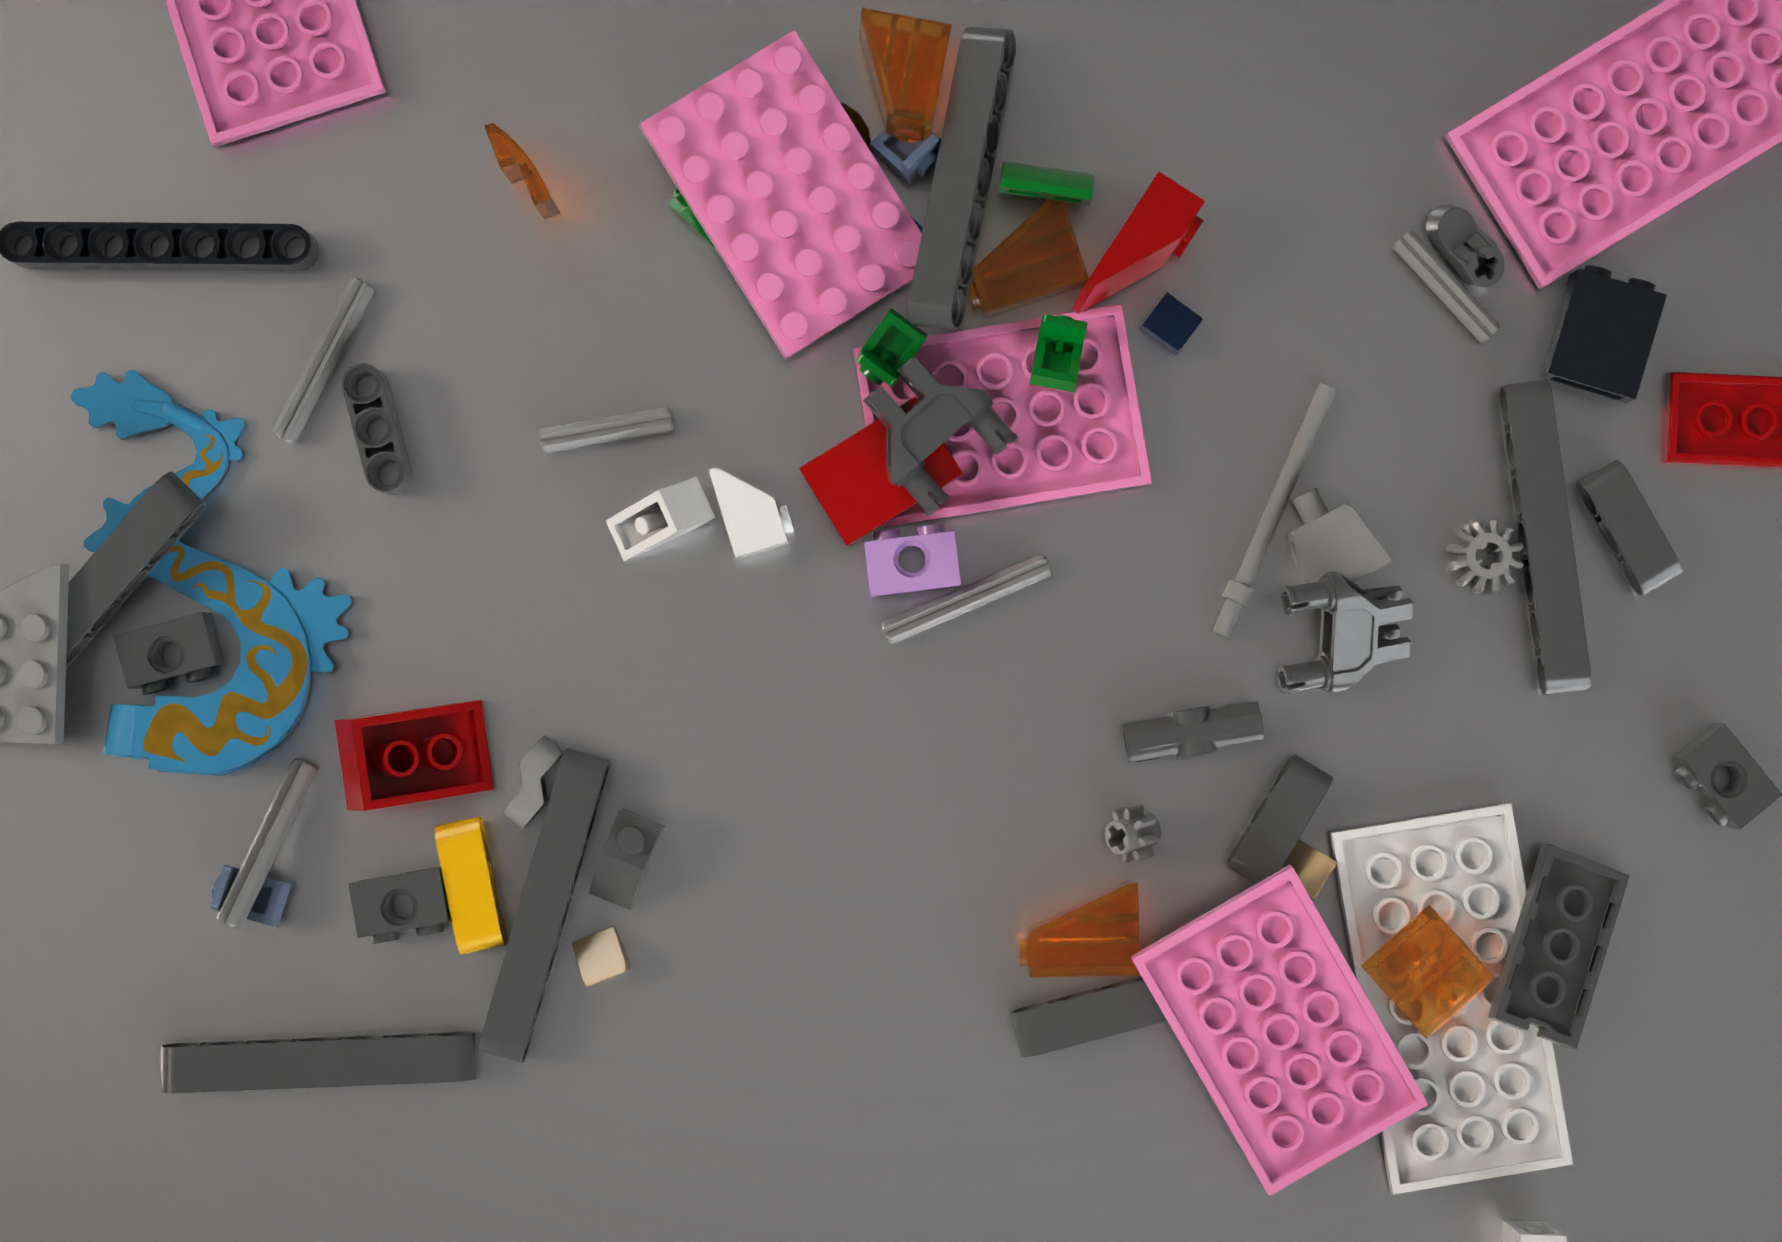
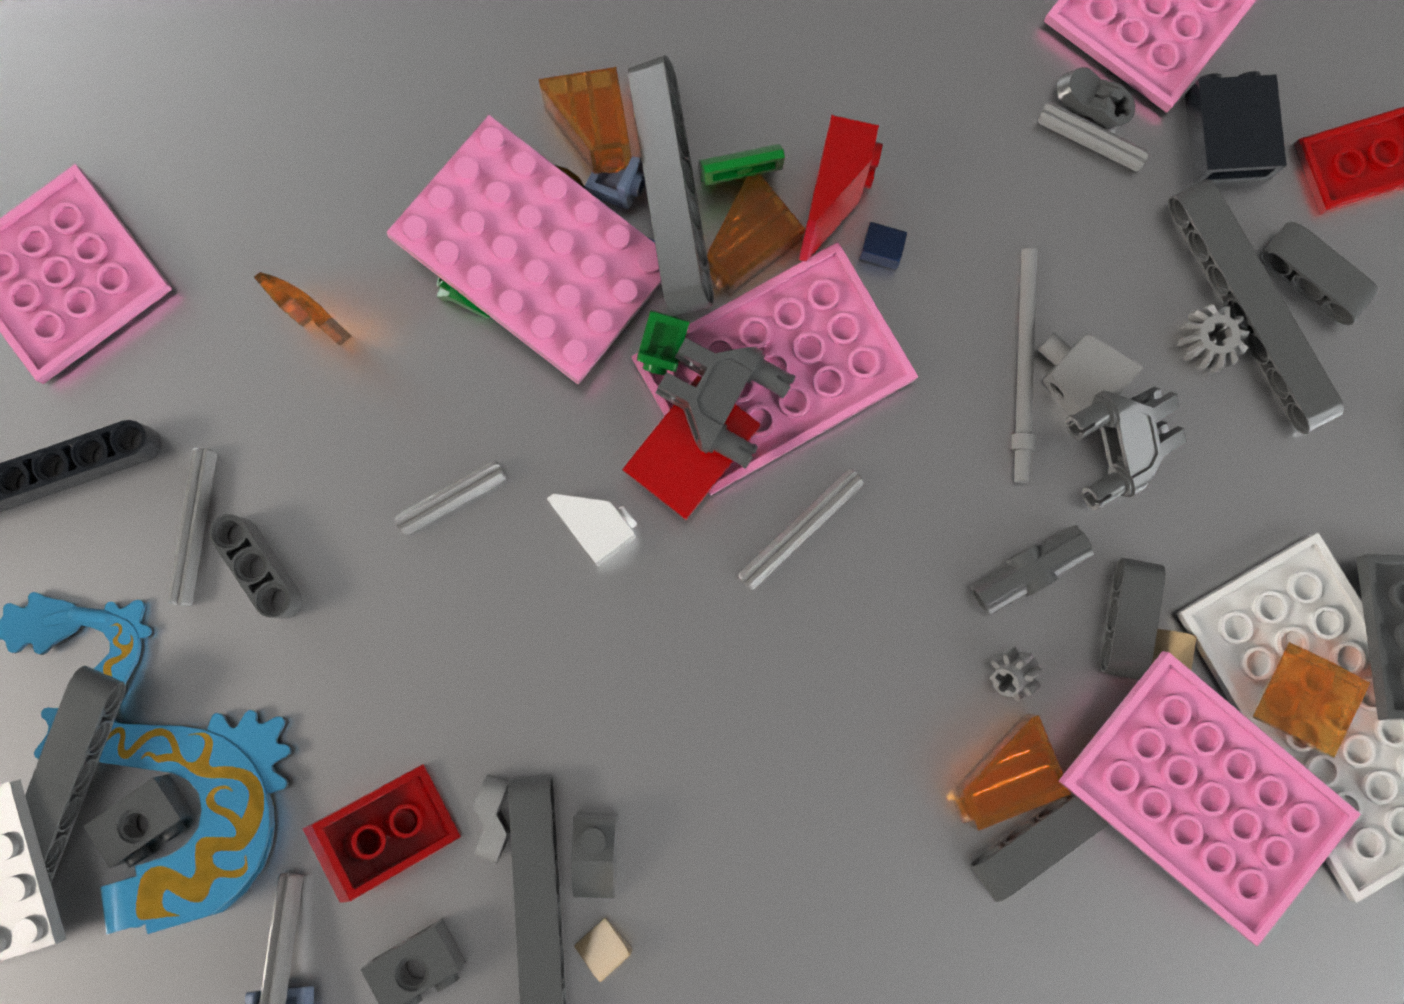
camera: 20 degrees left, 5 degrees down
yellow beam [435,816,507,955] -> none
white slope [605,476,716,561] -> none
lavender brick [864,524,961,598] -> none
green bracket [1029,315,1088,392] -> none

